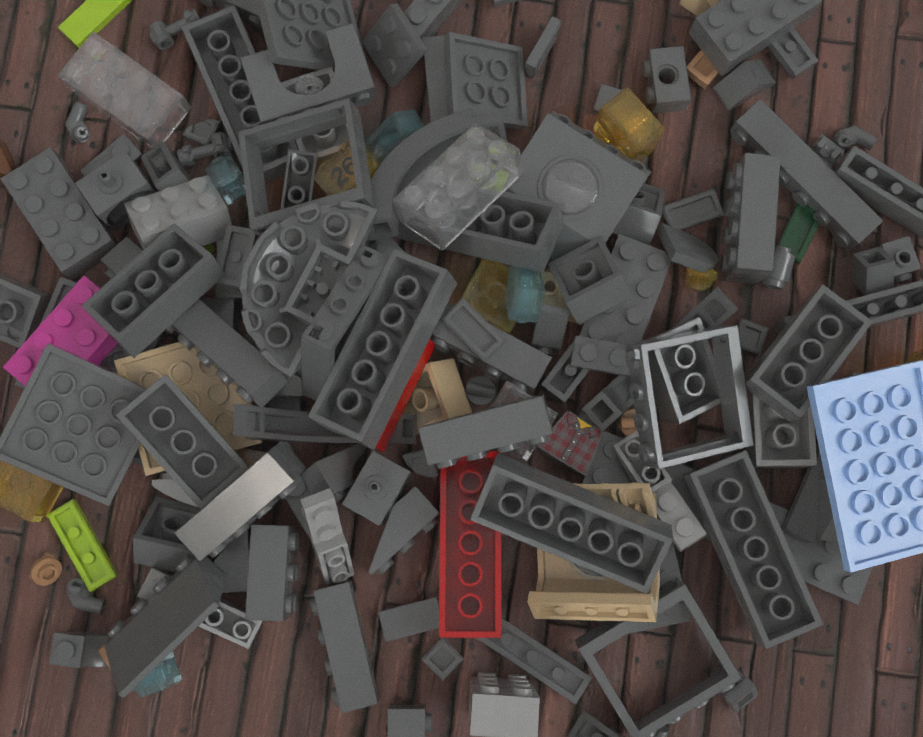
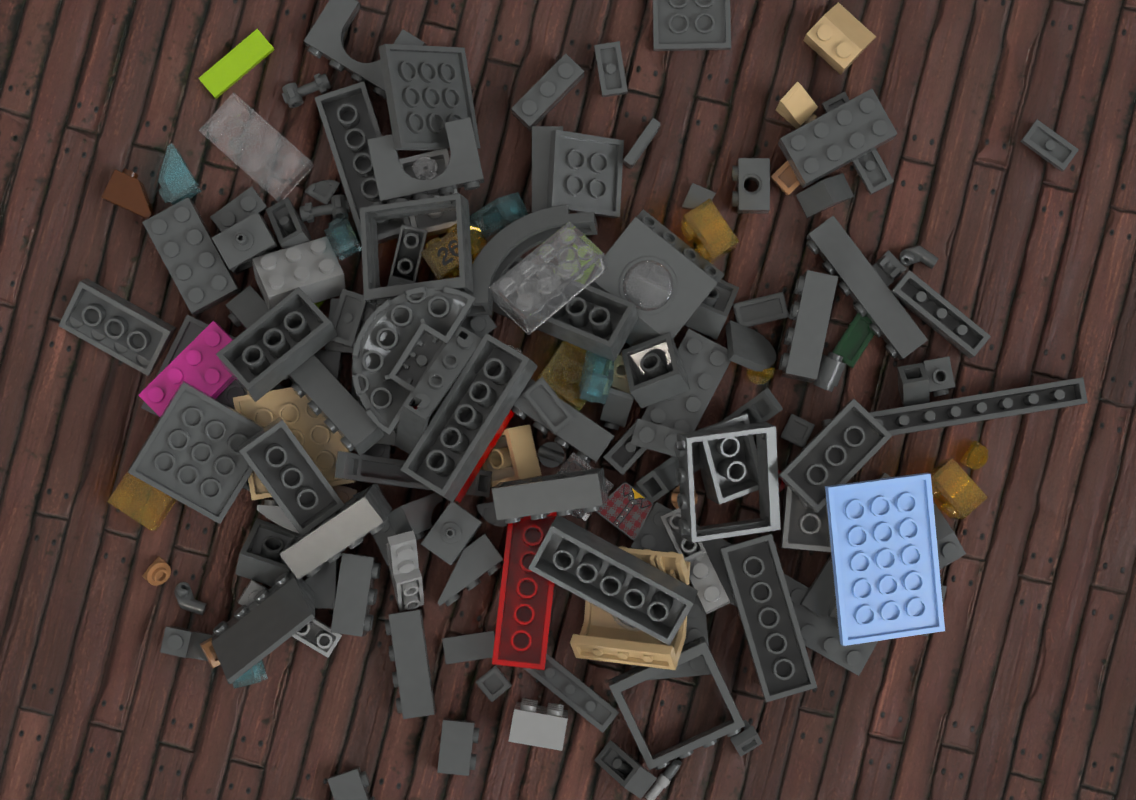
camera: 10 degrees right, 5 degrees up
lime tile [47,499,119,592] -> none
dark grey arm [65,101,90,143] -> none
dark grey plate [361,4,428,87] -> none
none -> clear light blue slope [158,143,202,205]

